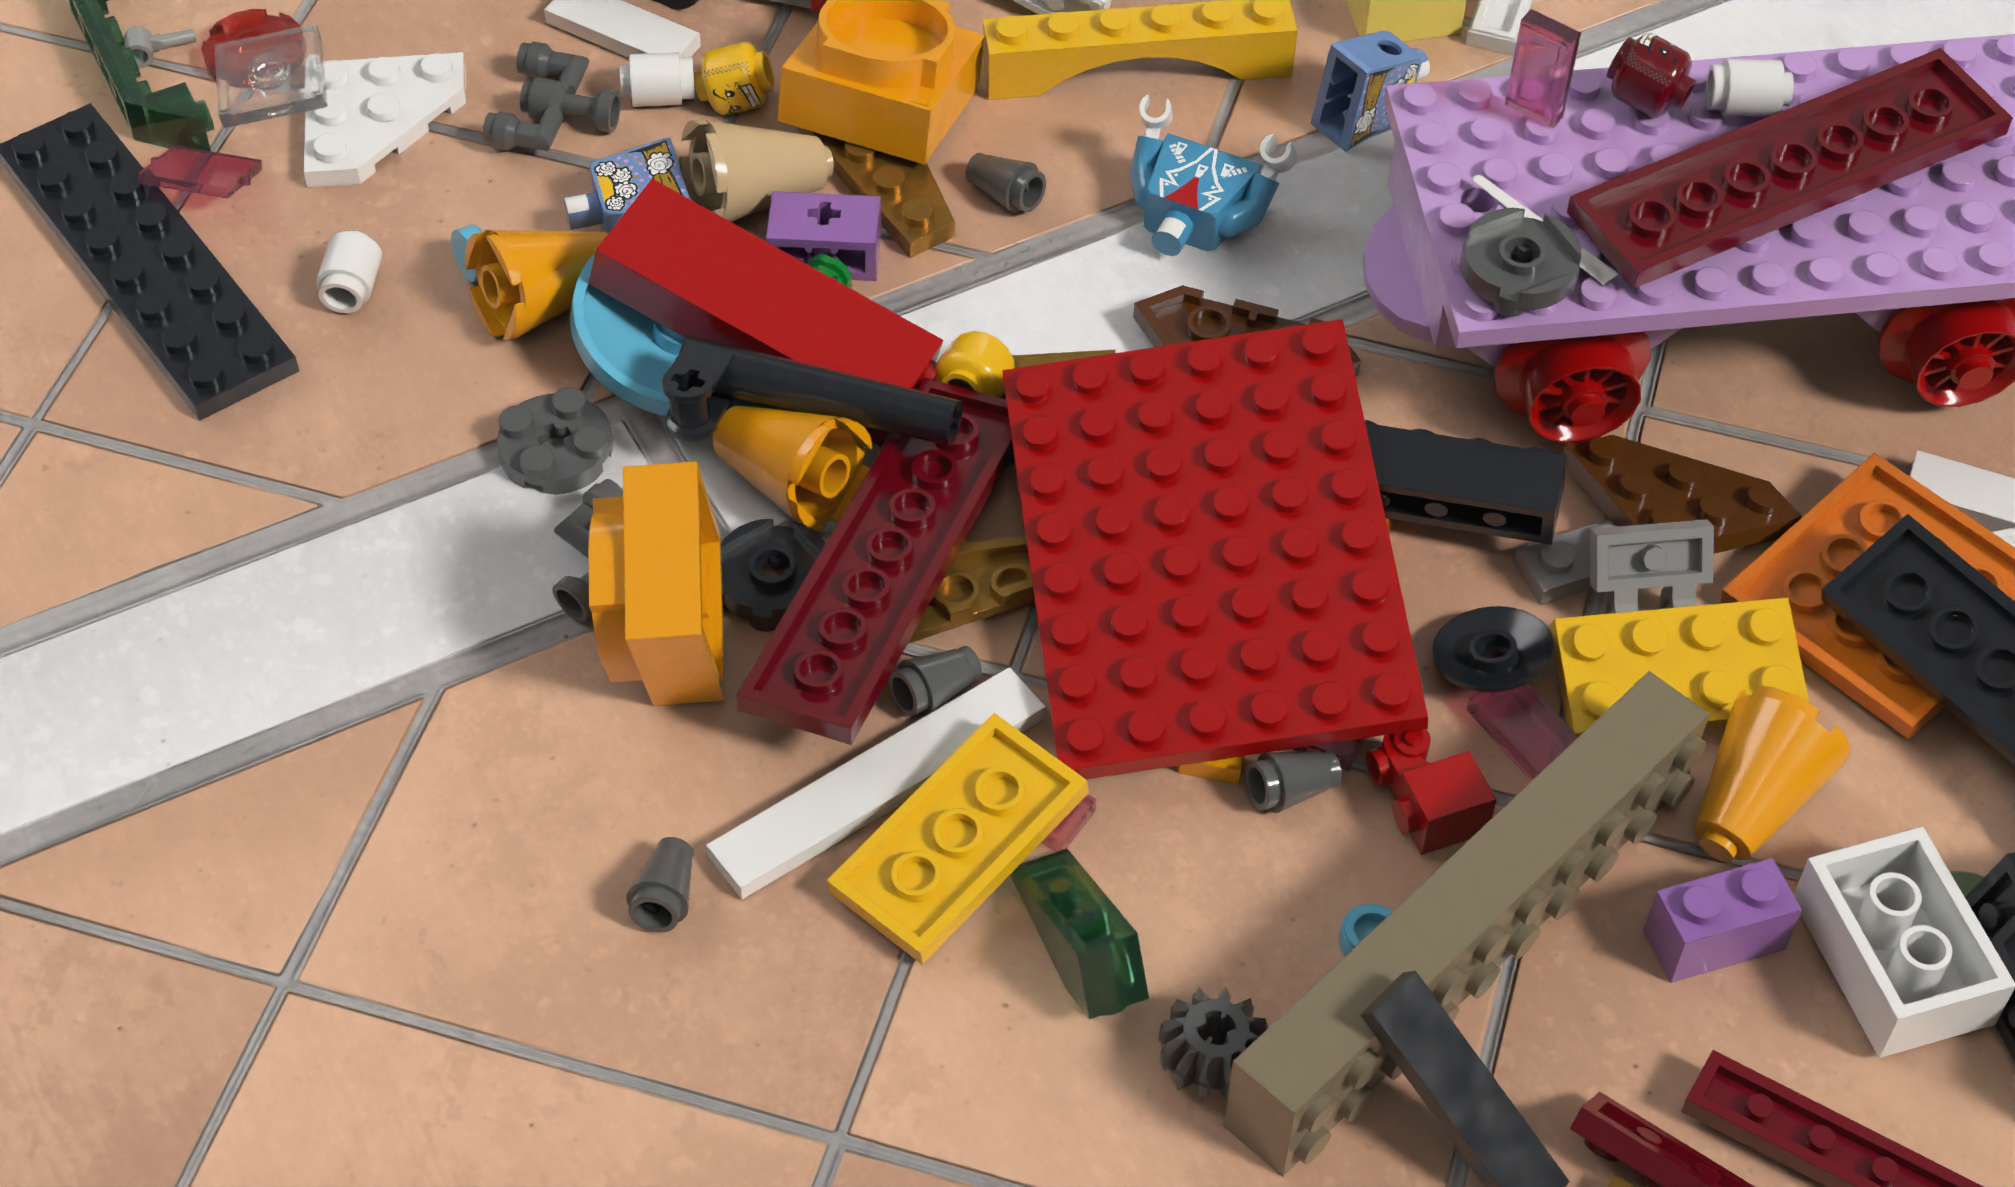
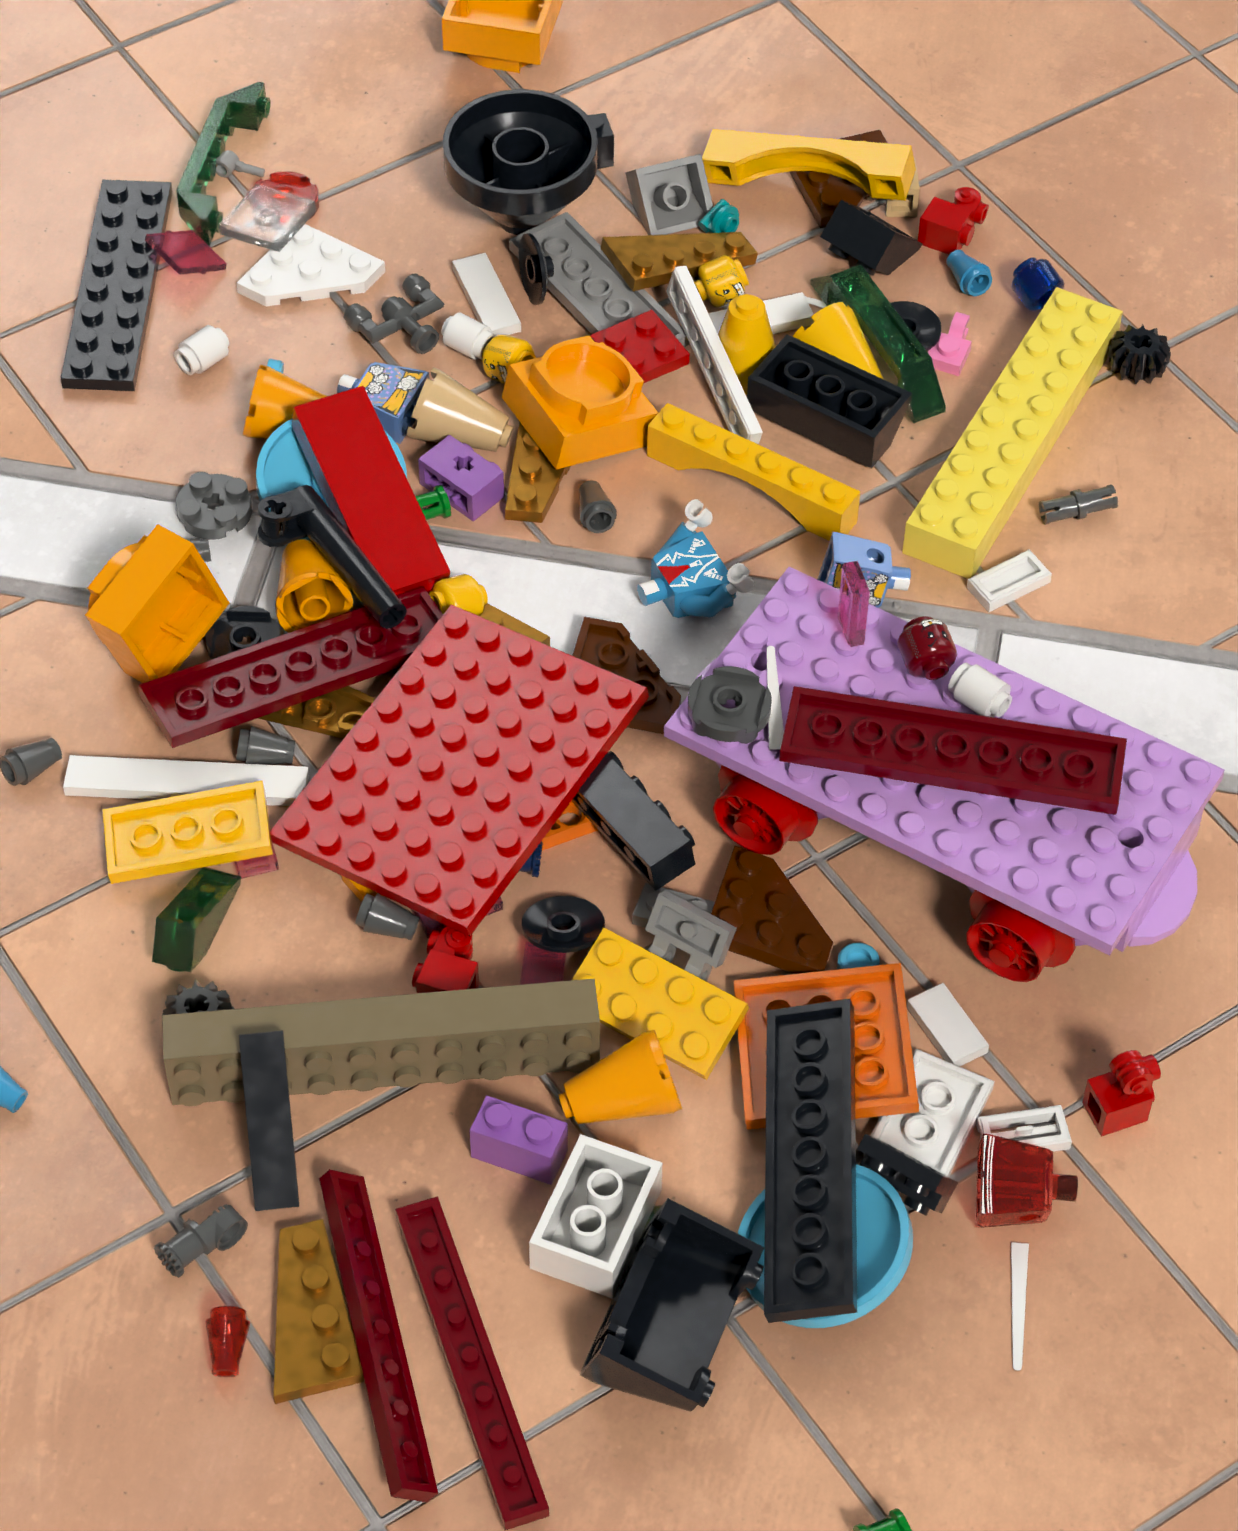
camera: 40 degrees right, 0 degrees up
none -> medium azure tile [837,943,880,969]

